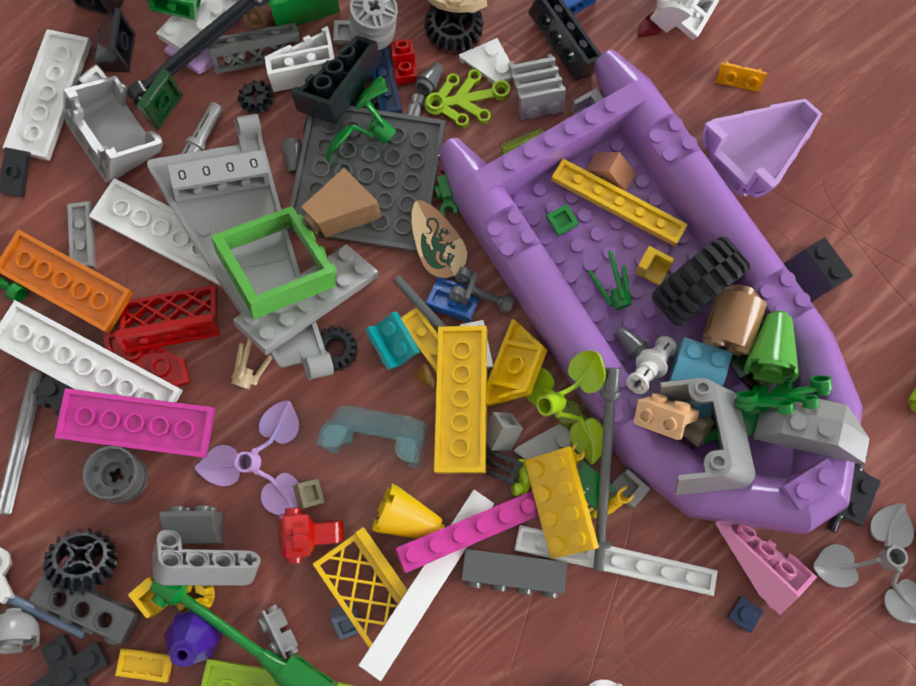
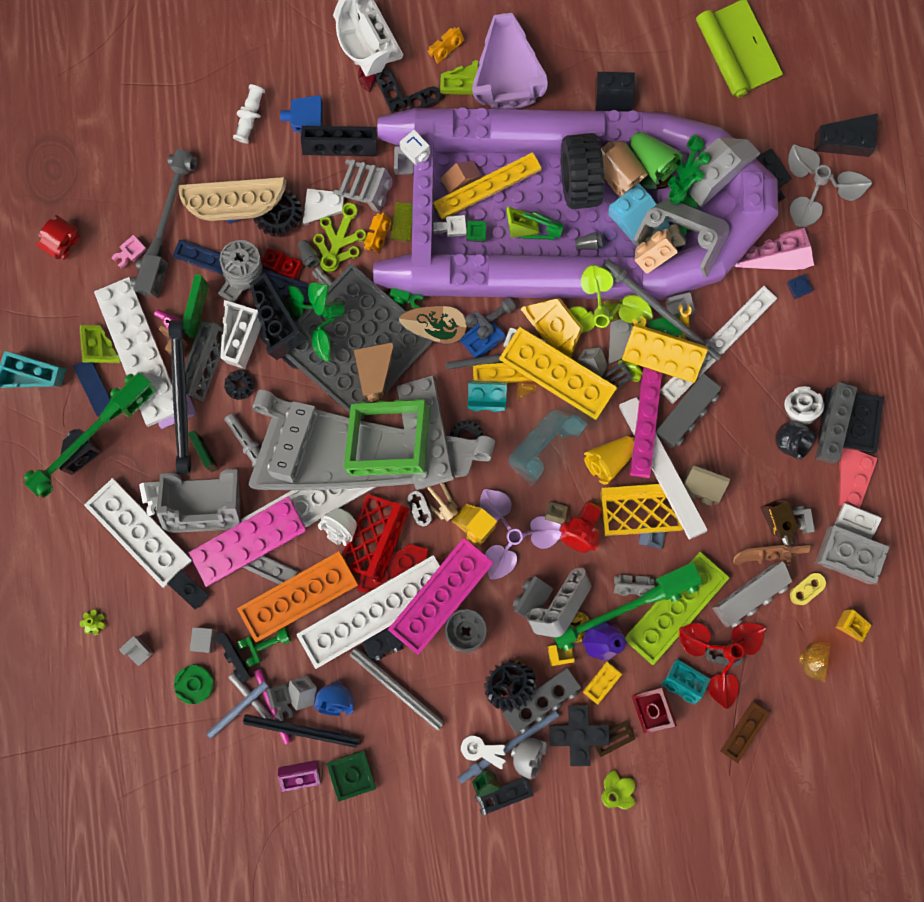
camera: 60 degrees left, 5 degrees up
black slope [94,8,136,73] -> none
dark grey cone [281,138,302,174] -> none
white piece [626,336,677,394] -> none
yellow panel [634,246,675,286] -> none
none -> dark pink plate [189,497,308,587]
none -> white cone [318,508,357,546]
none -> light orange hinge [363,213,392,254]
none -> black beam [376,69,441,114]
none -> white brick [400,130,430,165]
none -> beam [407,491,434,526]
none -> white plate [433,215,467,237]
none -> lime wing [440,60,478,95]
none -> yellow wedge [451,503,497,546]
none -> lime slope [506,207,539,238]
none -> dark tan slope [682,465,730,506]

